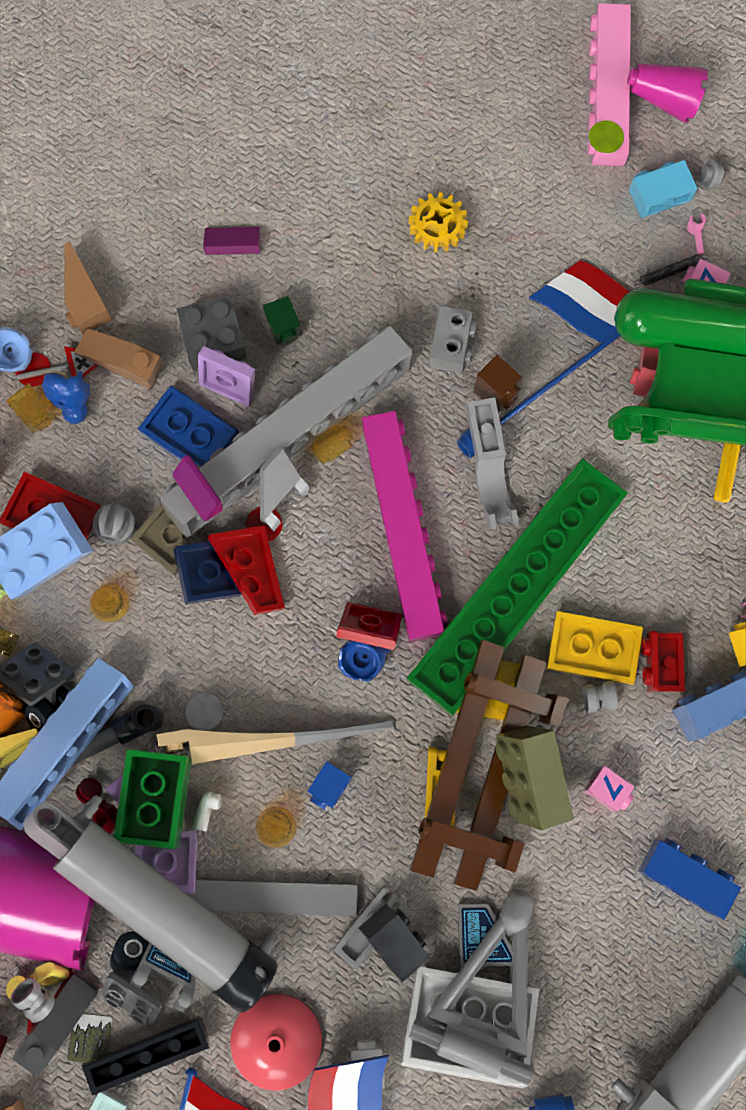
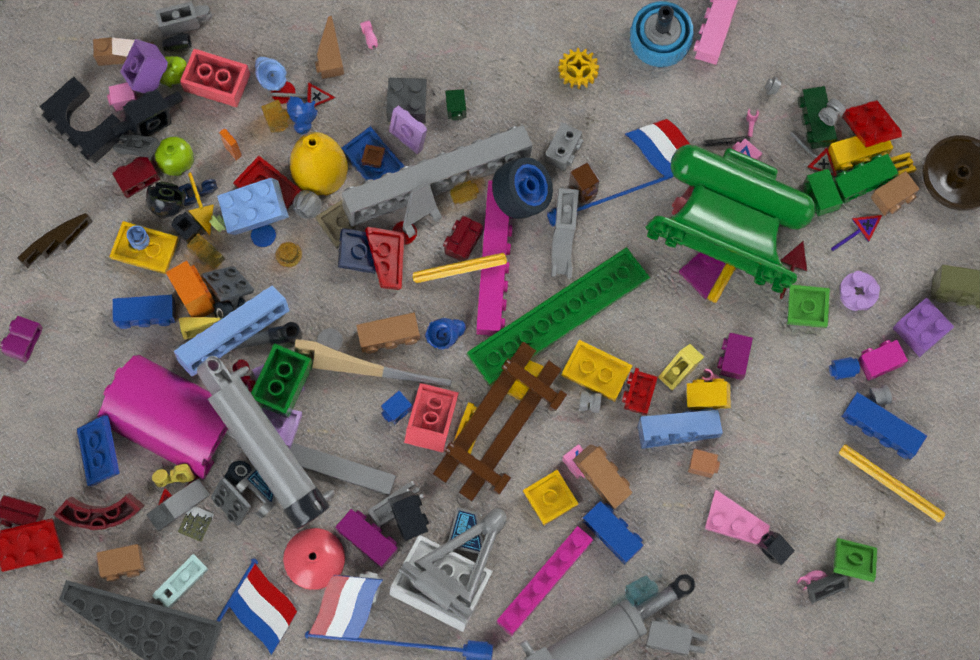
camera: 15 degrees right, 5 degrees down
light grey wheel [10,978,55,1023] -> none
medium nougat slope [74,328,163,389] -> none
black brick [82,1016,210,1095] -> none
magenta slope [173,455,223,521] -> none
white arm [192,791,222,832] -> none
magenta slope [203,227,260,255] -> none
clear yellow cone [256,807,296,848] -> none
red tile [336,602,403,650] -> none
olive brick [496,726,574,830] -> none
clear neon green sticker [589,120,624,153] -> none
dark pink cone [627,63,708,124] -> none
medium azure brick [629,160,697,218] -> none
none -> blue sticker [251,224,276,247]
none -> yellow cylinder [289,132,348,196]
none -> magenta brick [335,509,399,570]
none -> medium nougat brick [356,312,420,354]
none -> bright pink arm [360,20,378,49]
none -> reddish brown plate [361,144,385,169]
none -> coral slope [404,383,459,452]
none -> yellow axle [412,253,507,283]
none -> dark red brick [443,216,483,262]
none -> black wheel [492,157,553,219]
none -> dark pink brick [497,526,593,636]
none -> yellow plate [523,470,579,526]
none -> medium nougat brick [573,444,633,509]
none -> dark azure wheel [630,1,694,67]
none -> light yellow slope [658,344,704,391]
none -> magenta wing [679,252,726,300]

